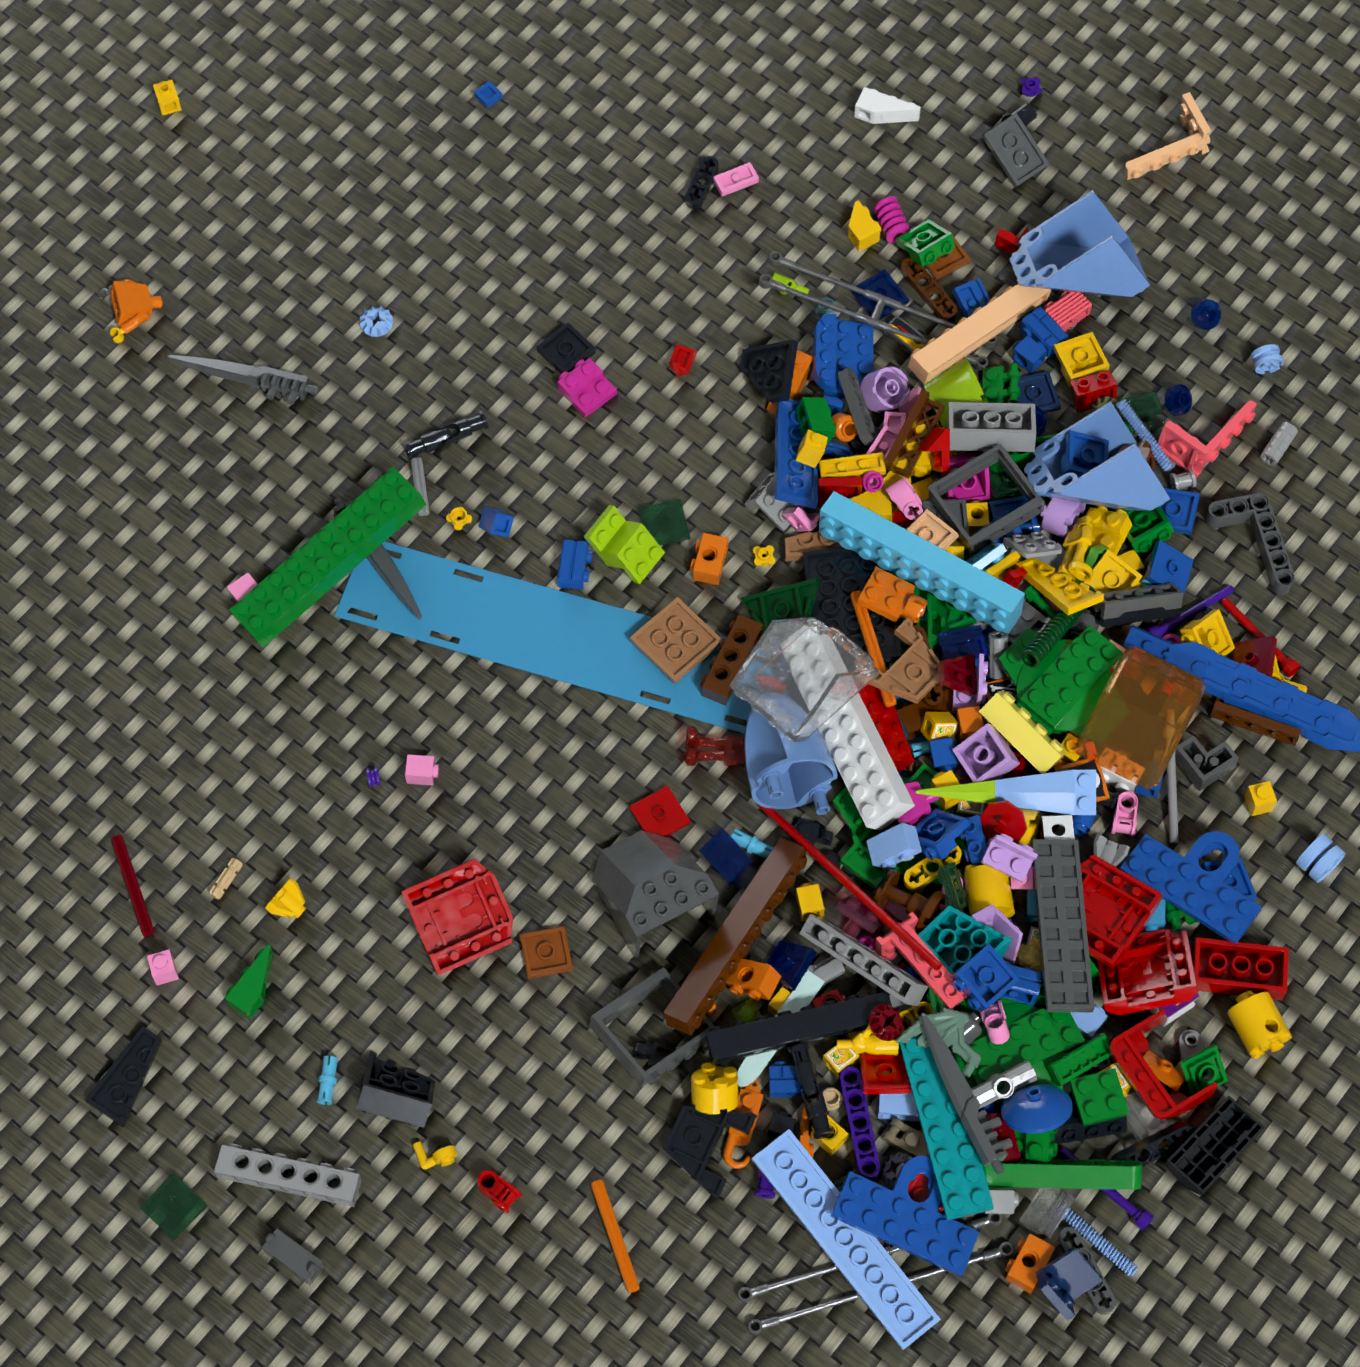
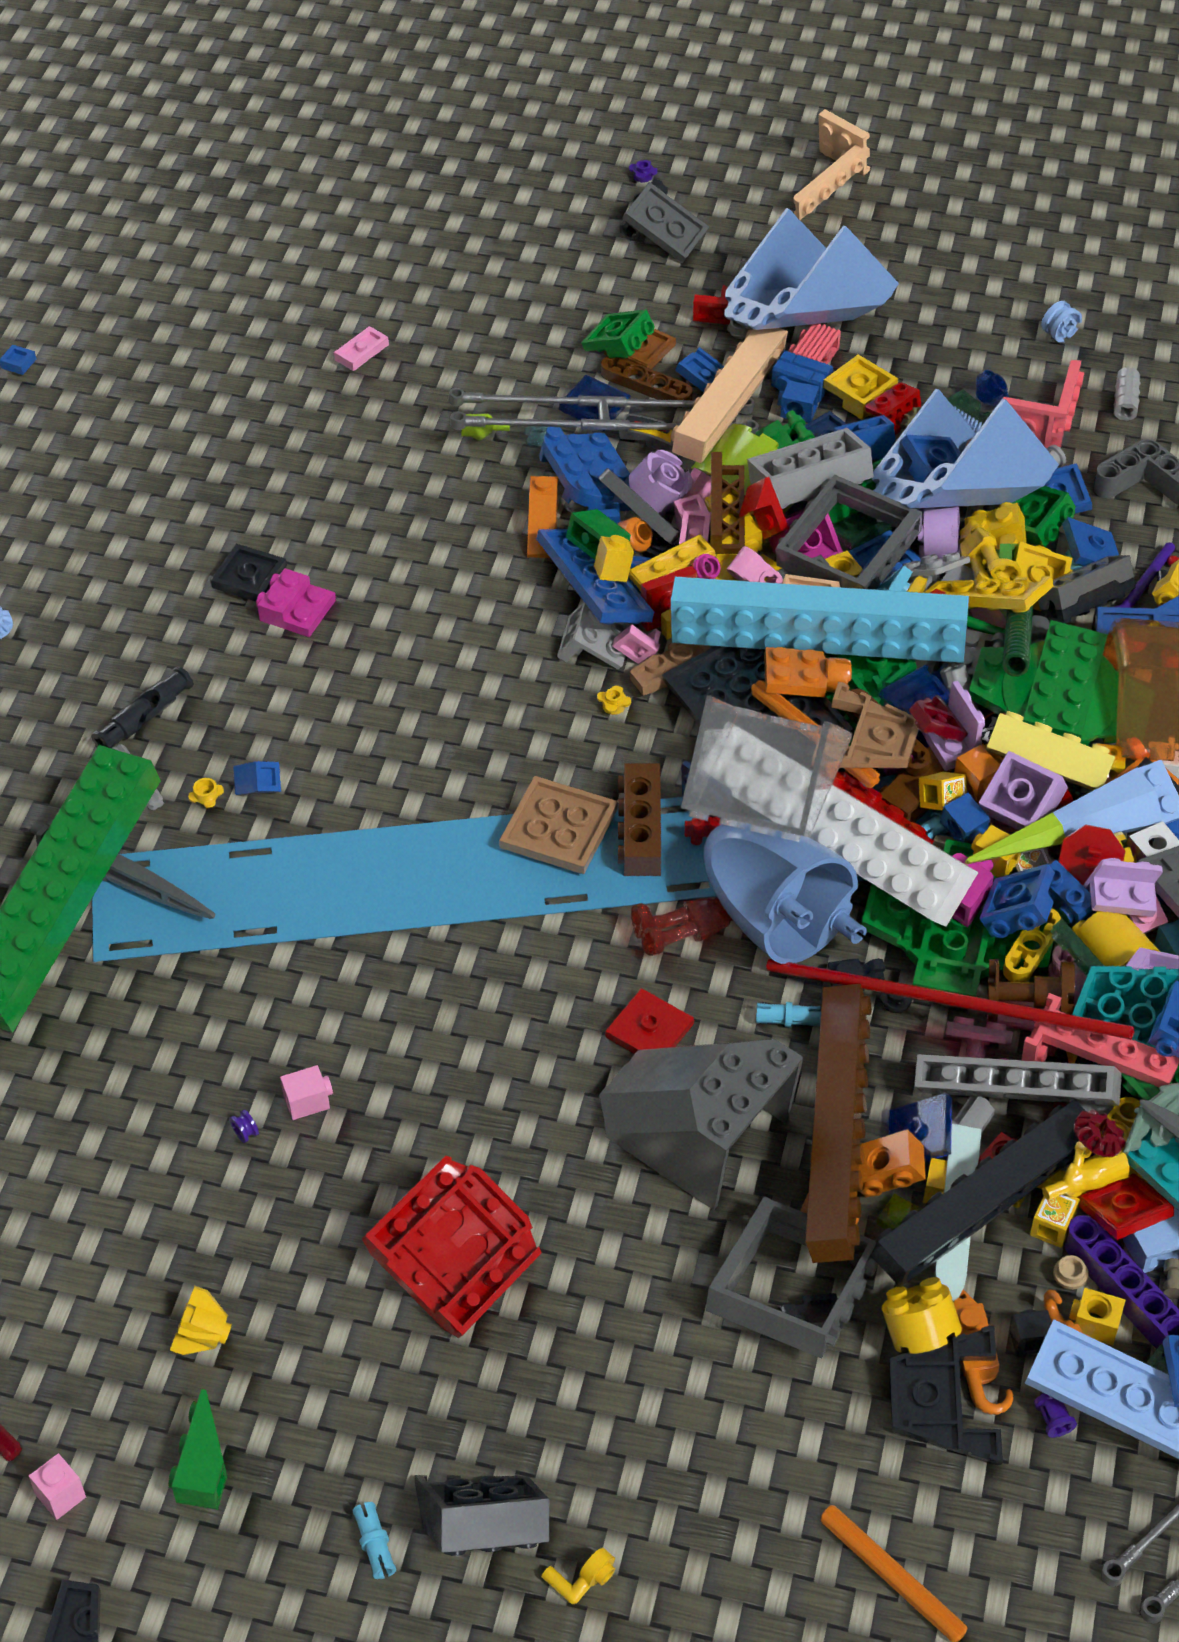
camera: 25 degrees left, 15 degrees down
tan axle [209,858,243,900] -> none
red piece [477,1170,523,1214] -> none
dark orange tile [520,926,573,979] -> none
blue brick [557,539,593,590] -> none
lime bracket [584,505,665,584] -> none
clear green plate [639,499,690,545] -> none
red plate [668,344,697,376] -> none
black beam [685,156,719,209] -> none
orange brick [690,533,729,586] -> none
clear blue plate [699,828,754,884] -> none
black plate [739,339,798,403] -> none
dark green wing [741,578,820,636] -> none
blue brick [769,1061,816,1098] -> none
black piece [788,1043,834,1139] -> none
yellow brick [796,883,824,921] -> none
yellow slope [848,200,881,252] -> none
white slope [854,87,921,124] -> none
light blue piece [866,823,922,870] -> none
dark pink piece [874,196,909,243] -> none
clear blue plate [1191,299,1222,330] -> none
none -> blue slope [834,415,896,461]

